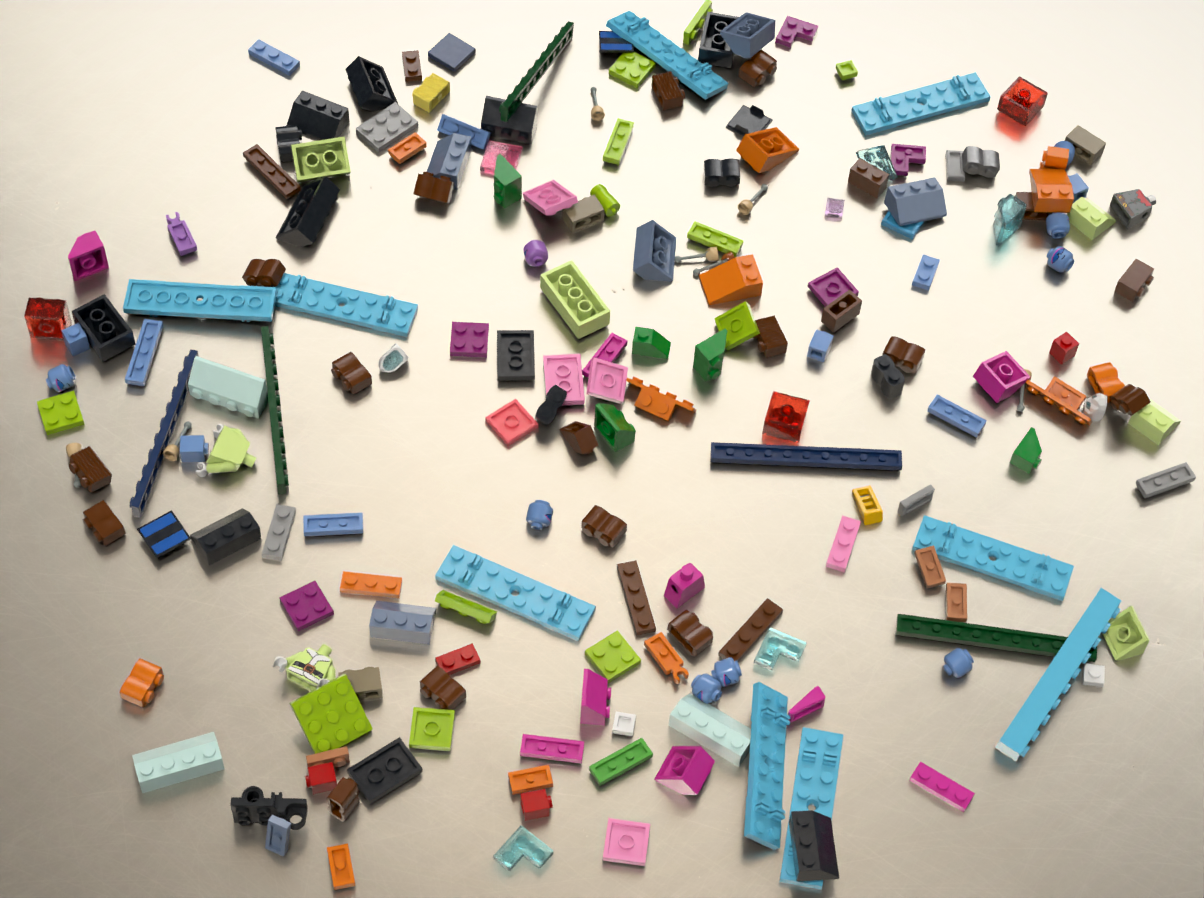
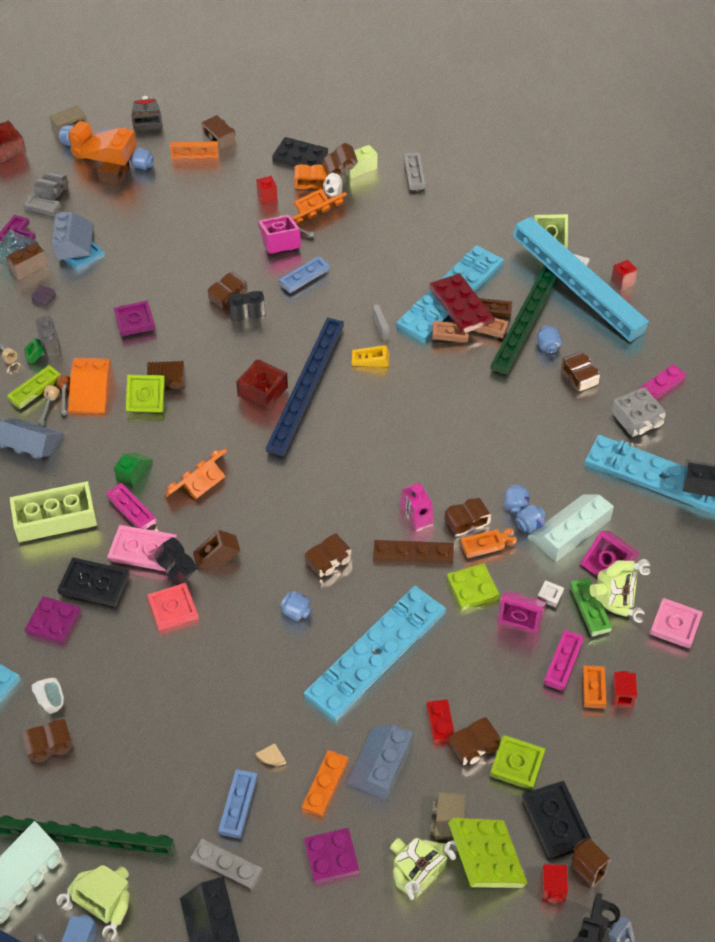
camera: 70 degrees left, 5 degrees down
nougat plate [306,746,350,767] -> none
orange plate [327,843,355,890] -> none
lime plate [435,590,497,624] -> none
clear light blue plate [493,825,553,872] -> none
bright pink plate [586,357,628,404] -> none
green slope [594,403,636,452] -> none
green slope [693,328,727,382] -> none
reddish brown plate [718,598,783,662] -> none
medium azure piece [744,682,790,850] -> none
clear light blue plate [754,627,807,671] -> none
dark pink slope [788,686,826,723] -> none
medium blue brick [807,329,834,363] -> none
reddish brown brick [821,289,862,333] -> none
bright pink plate [826,515,861,573] -> none
medium blue plate [912,254,940,291] -> none
clear light blue slope [993,193,1027,247] -> none
green slope [1009,427,1042,474] -> none
medium blue head [1046,246,1075,273] -> none
yellowish green slope [1067,197,1116,240] -> none
none -> green plate [24,337,44,363]
none -> flat silver brick [35,315,61,357]
none -> orange plate [170,141,219,159]
none -> tan tile [255,743,286,766]
none -> black plate [272,137,328,166]
none -> dark red plate [429,273,494,333]
none -> reddish brown plate [479,298,512,319]
none -> reddish brown brick [561,351,600,391]
none -> yellowish green torso [589,559,650,623]
none -> red brick [611,259,638,290]
none -> light grey brick [611,387,666,437]

